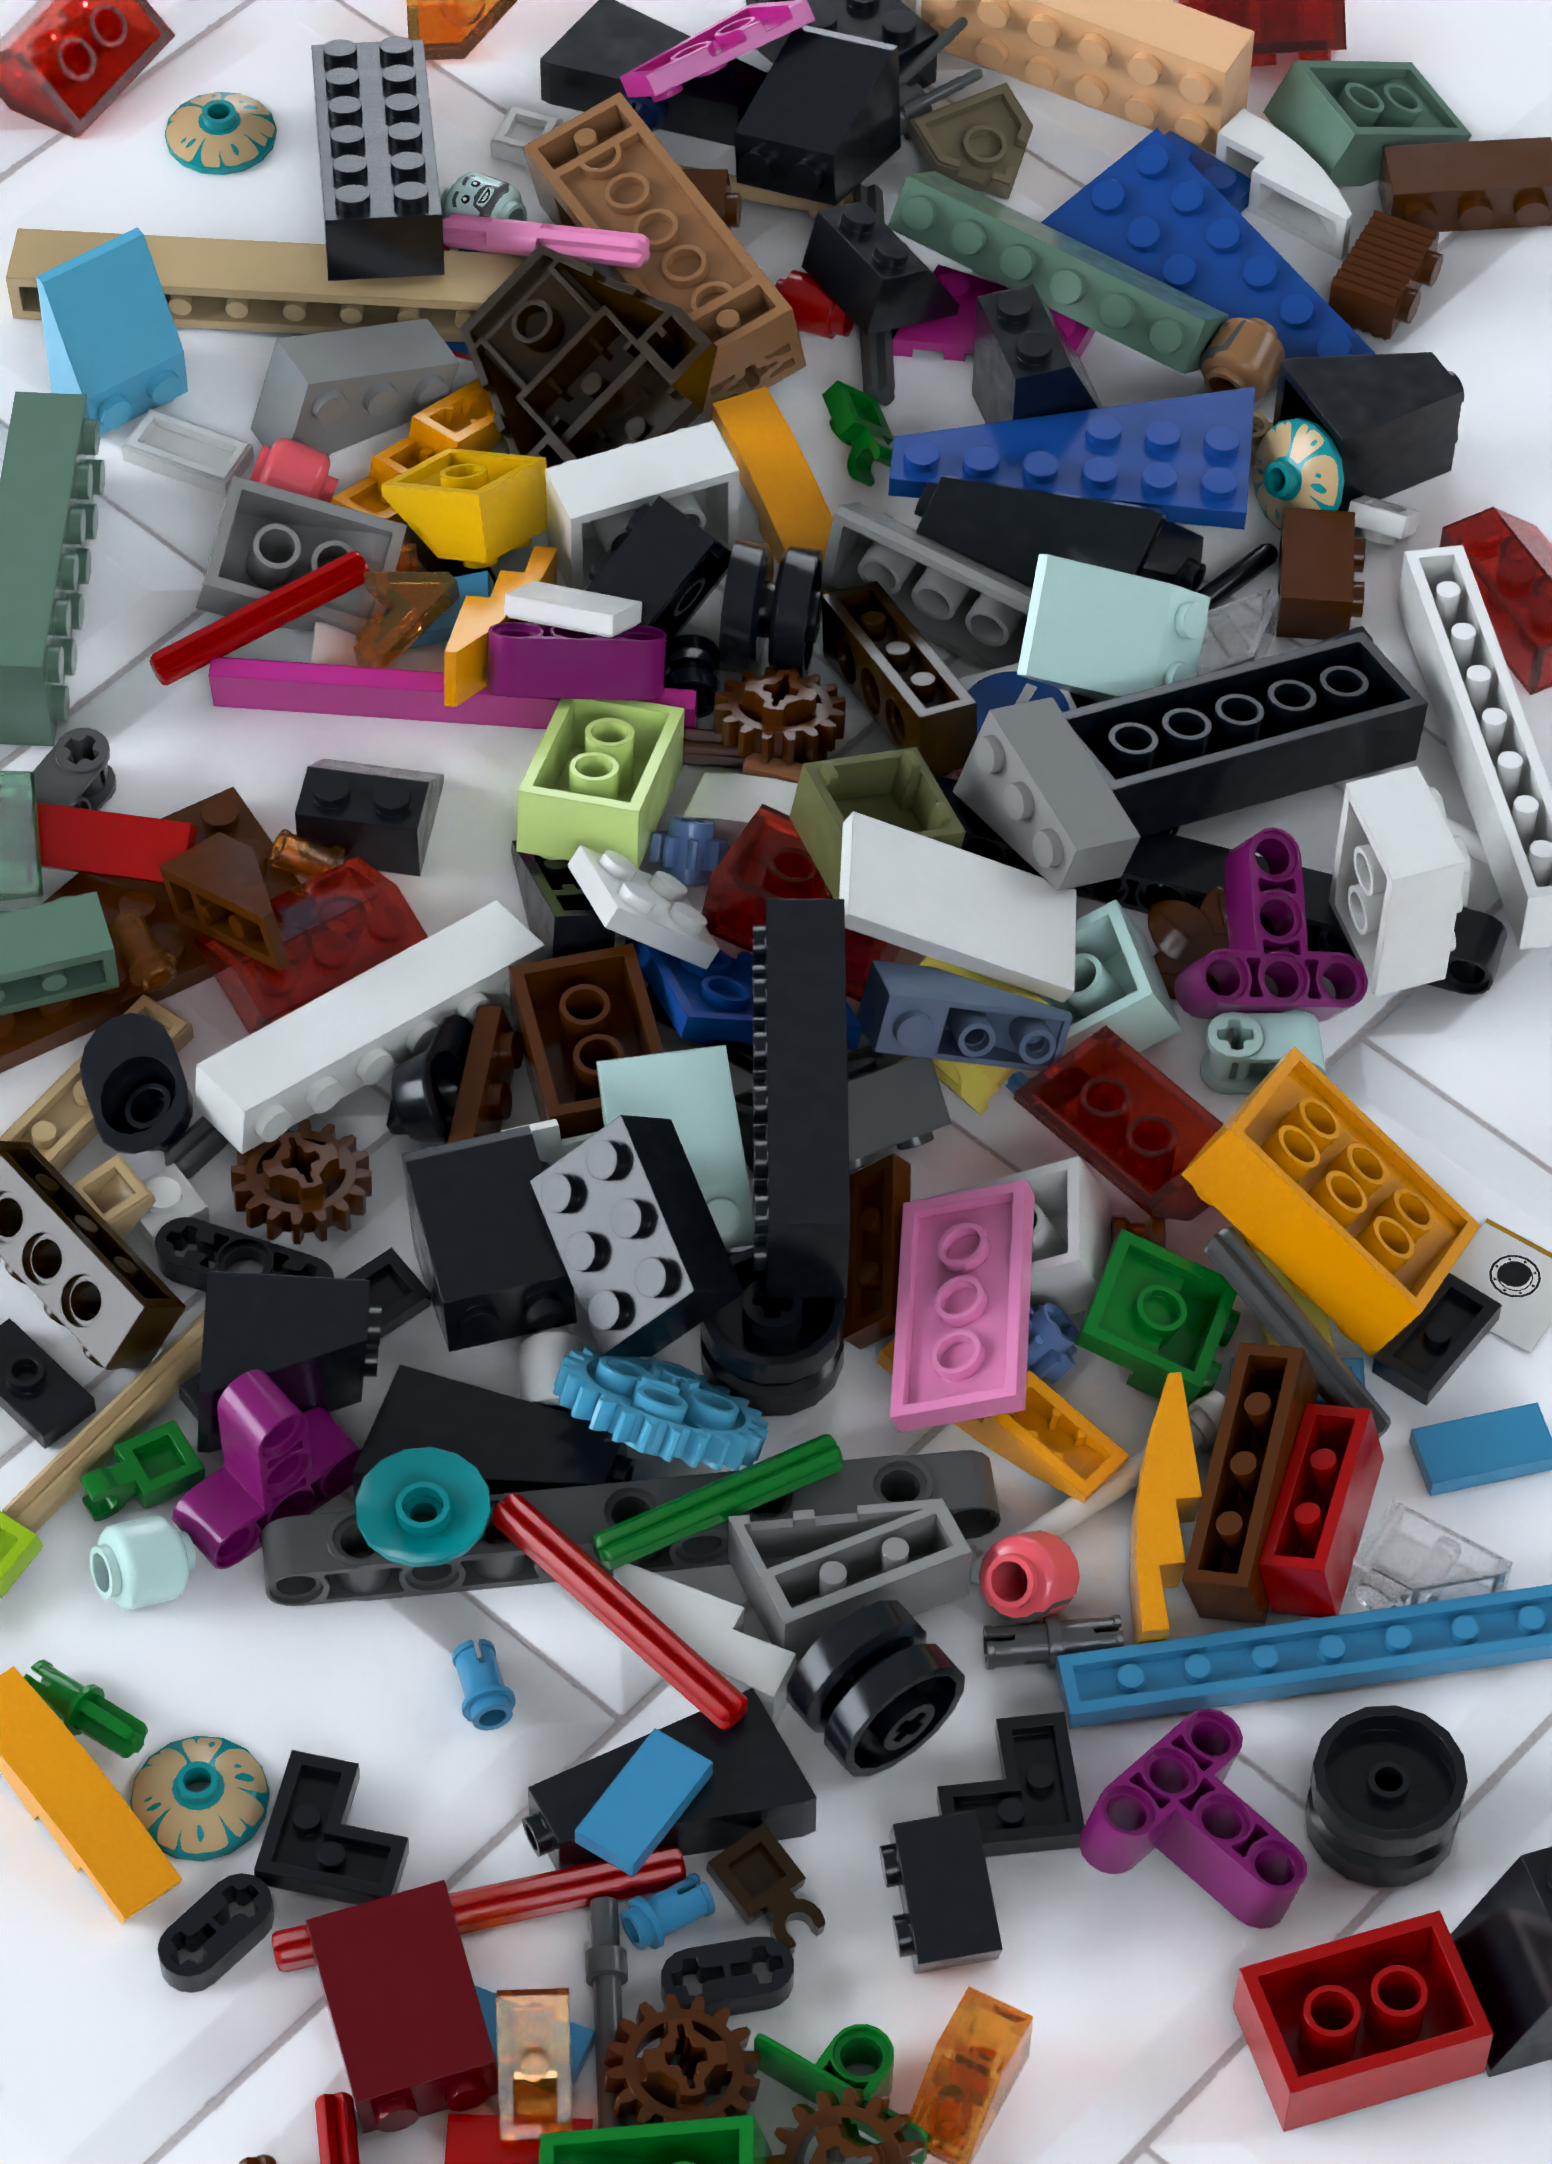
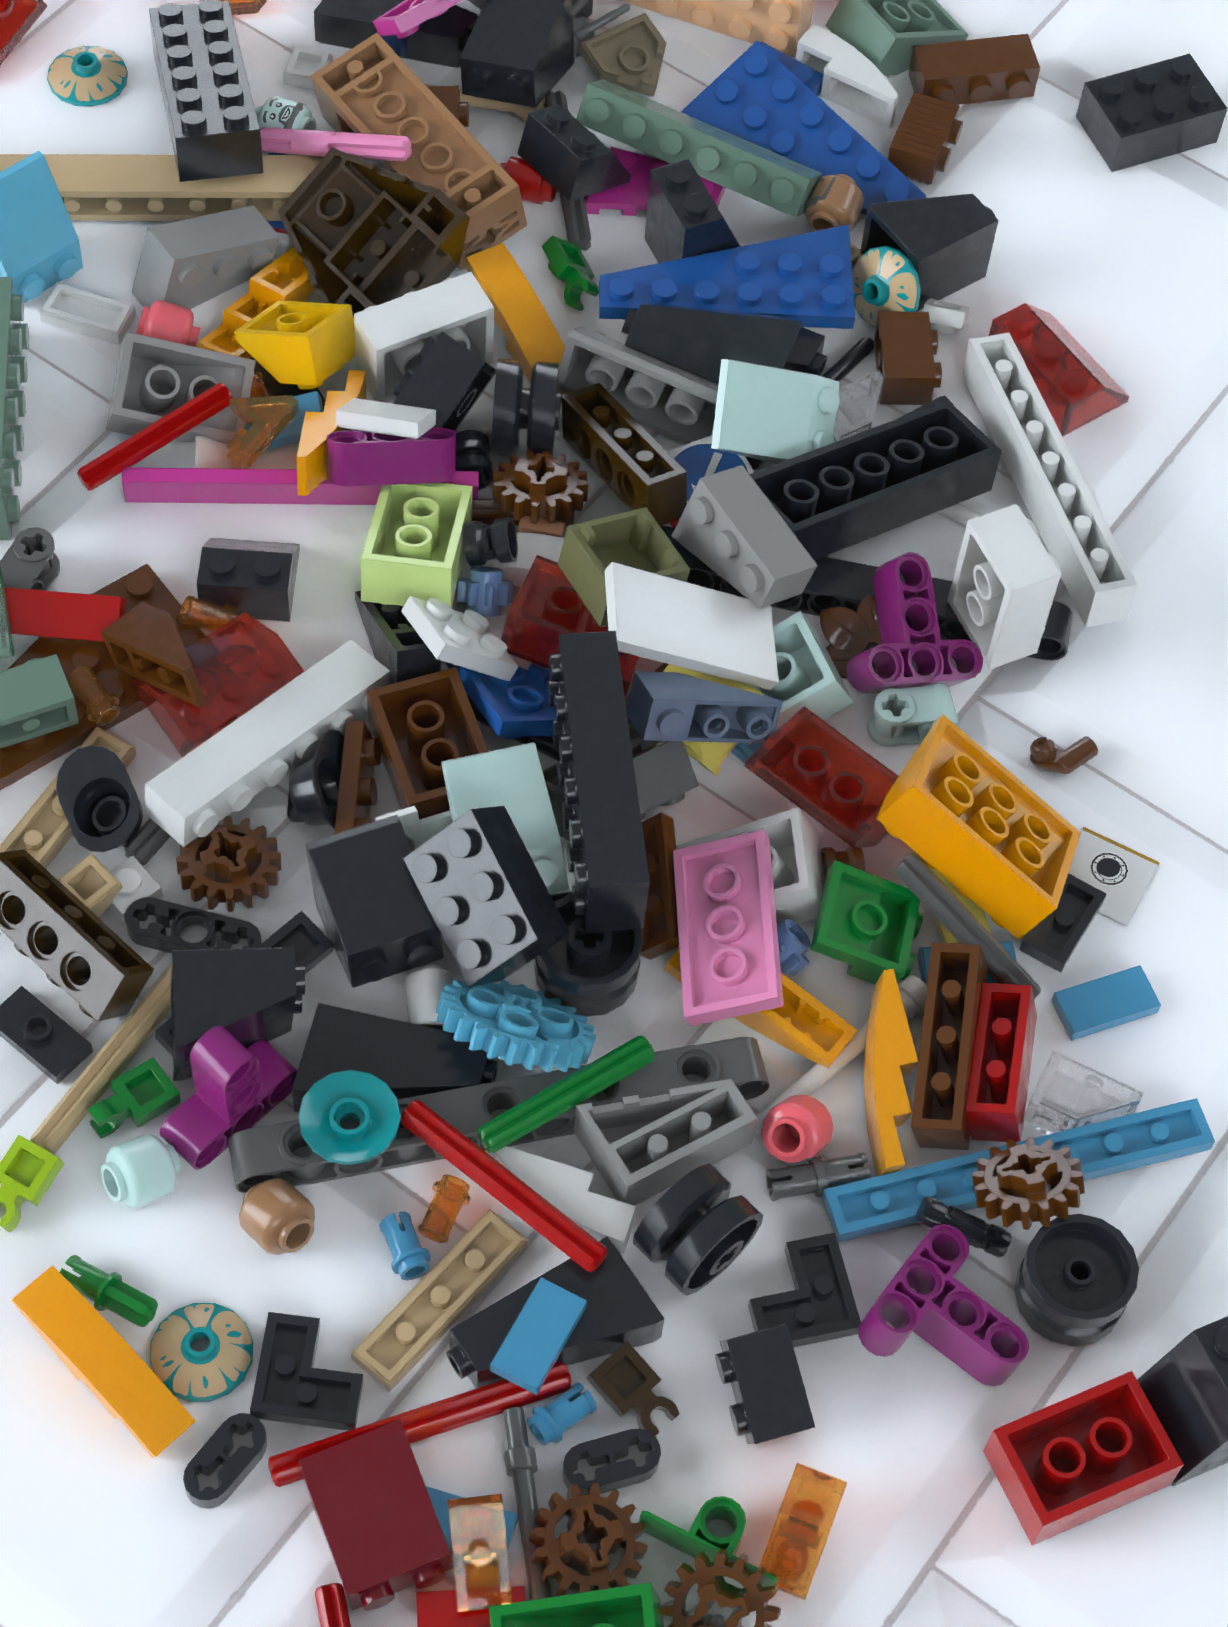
camera: 10 degrees left, 5 degrees up
none -> medium nougat head [239,1178,315,1255]
none -> tan tile [351,1209,528,1392]
none -> clear orange pin [417,1174,471,1243]
none -> black wheel [463,517,518,567]
none -> black axle [916,1197,1012,1257]
none -> reddish brown gear [972,1137,1085,1230]
none -> reddish brown arm [1030,736,1098,775]

